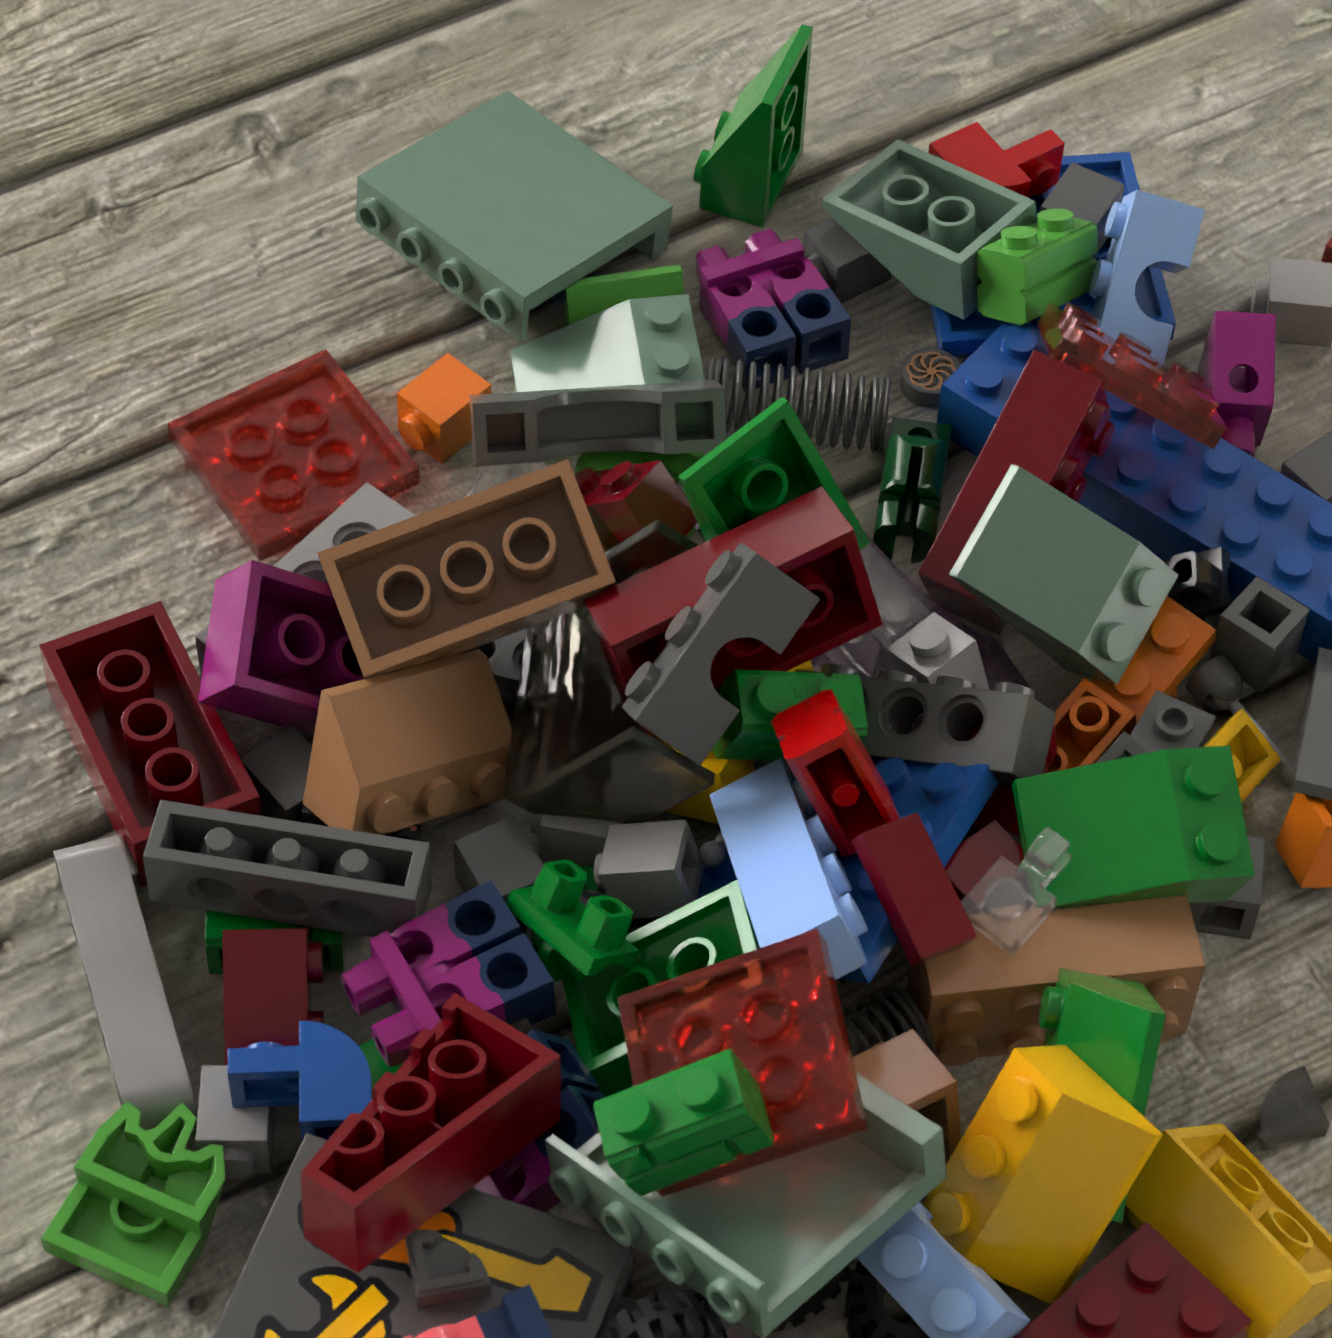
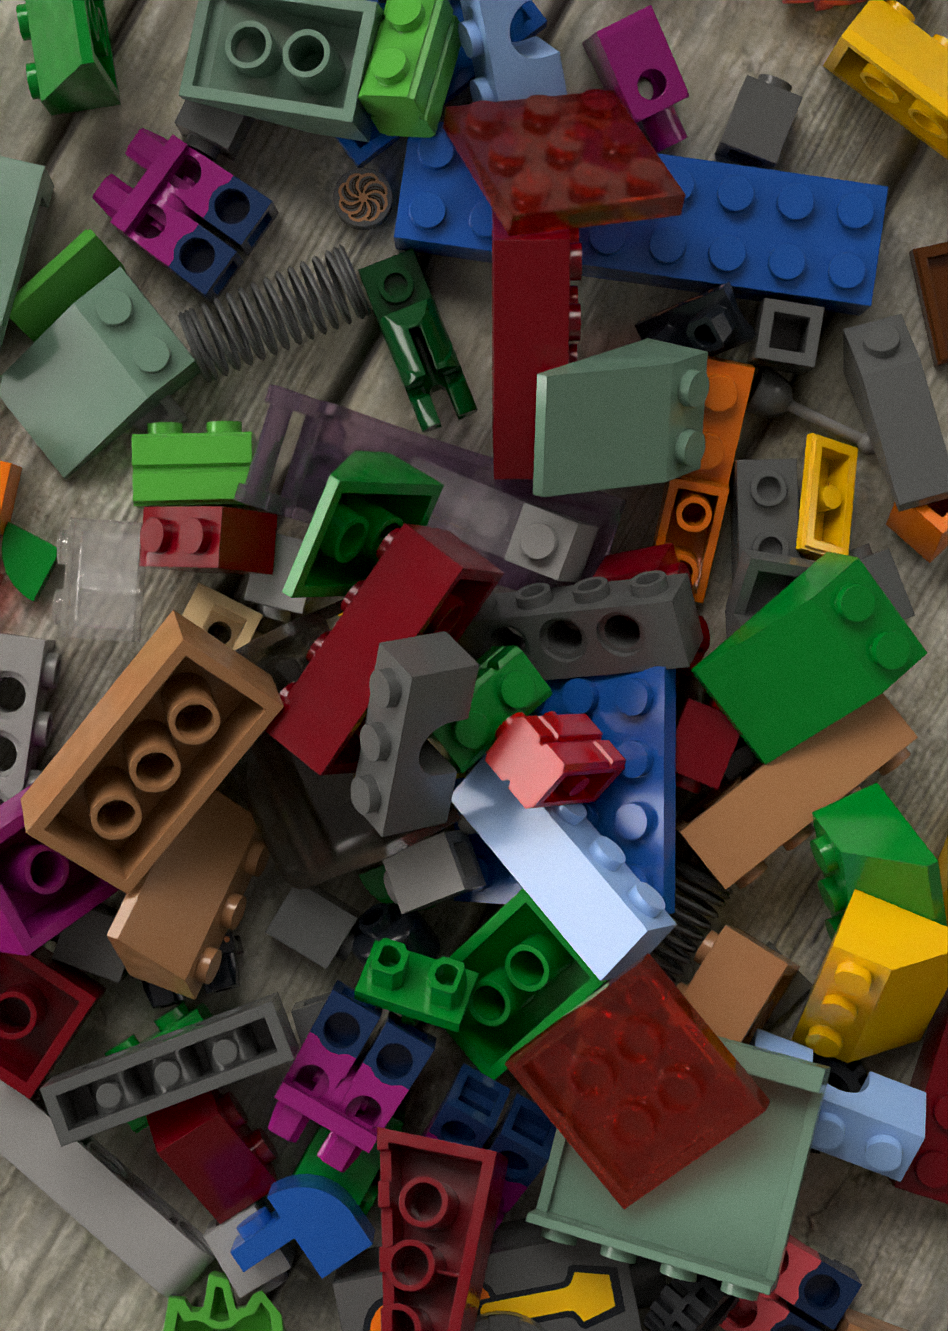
camera: 25 degrees left, 35 degrees up
dark grey arch [469,380,727,466] -> none
green brick [593,1048,774,1196] -> none
dark red tile [851,812,978,967] -> none
clear plate [961,827,1072,957] -> none
none -> green tile [1,522,64,602]

